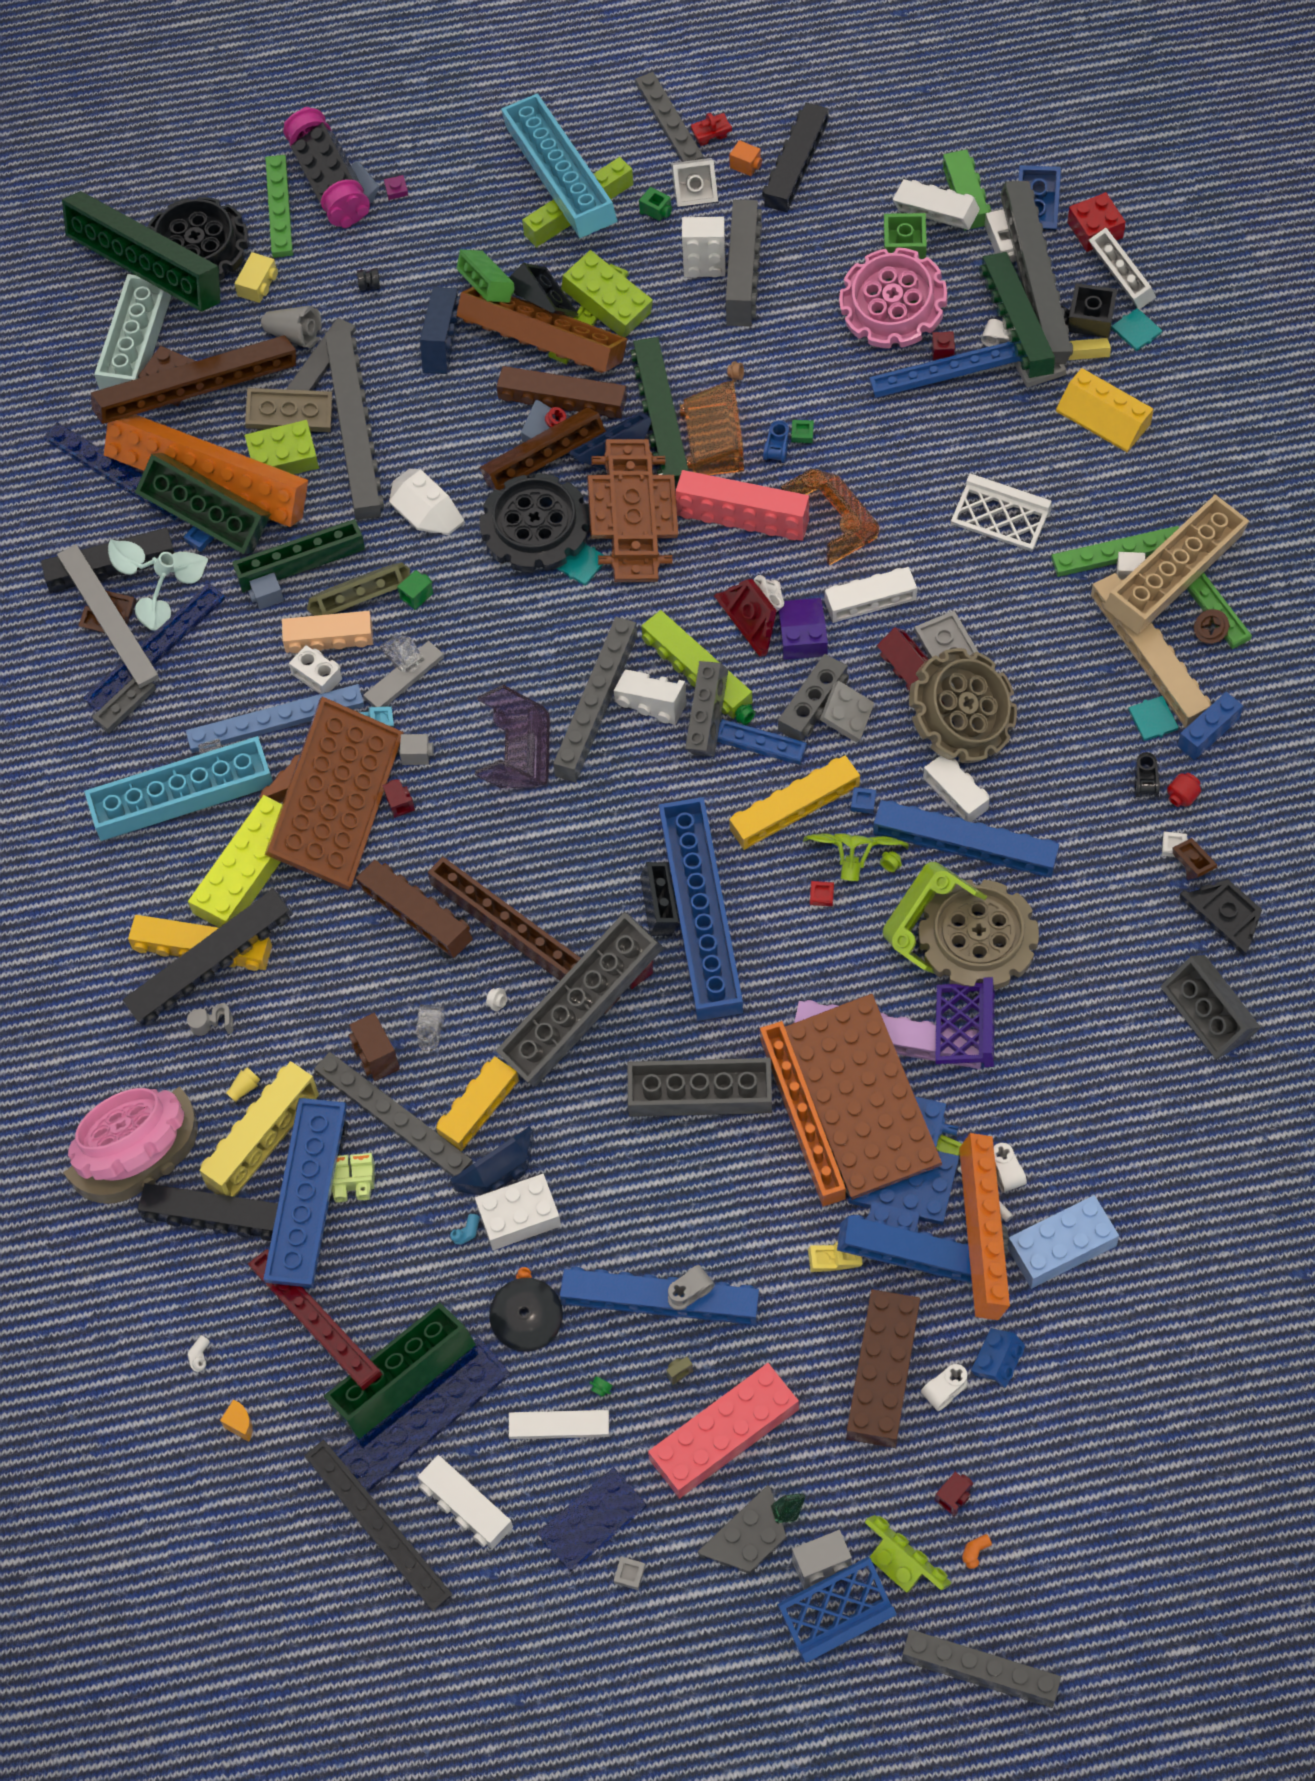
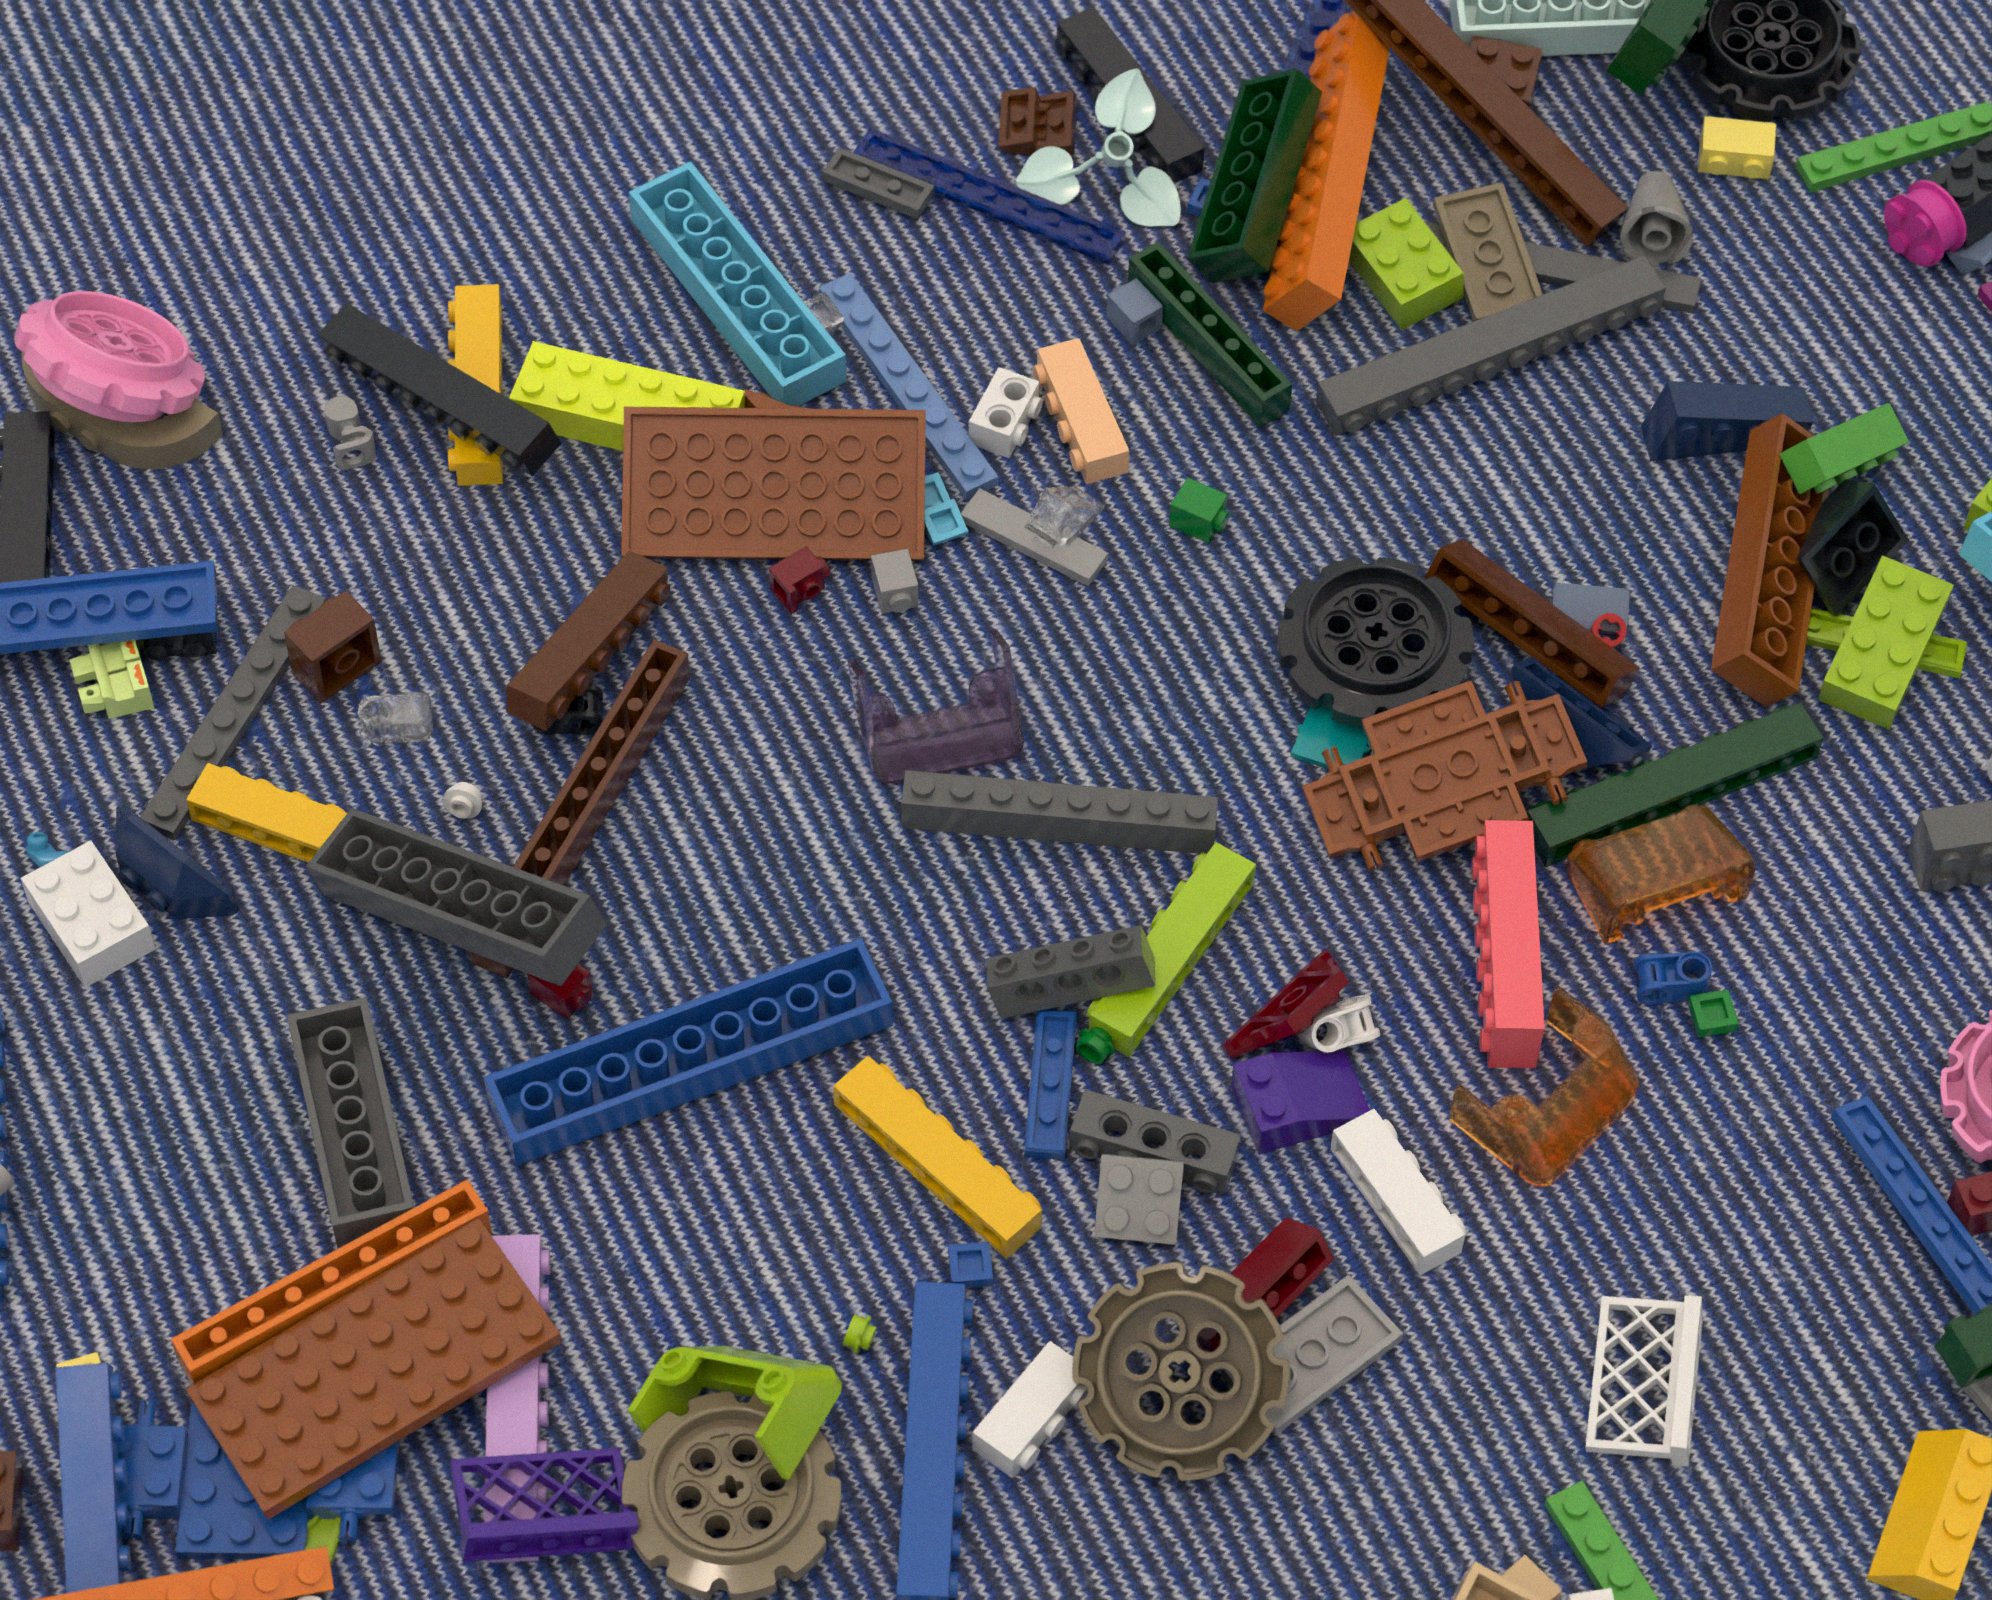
camera: 70 degrees right, 5 degrees down
light grey tile [57,544,159,688] -> none
light yellow brick [199,1061,319,1197] -> none
light yellow cone [226,1067,260,1102] -> none
olive brick [307,562,410,616] -> none
black wheel [357,268,380,291] -> none
white wedge [389,469,465,535] -> none
reddish brown brick [496,366,627,418] -> none
white wedge [614,670,687,725] -> none
black brick [640,862,679,936] -> none
medium nougat plate [727,361,744,382] -> none
lime plant [803,833,909,881] -> none
red tile [810,881,834,906] -> none

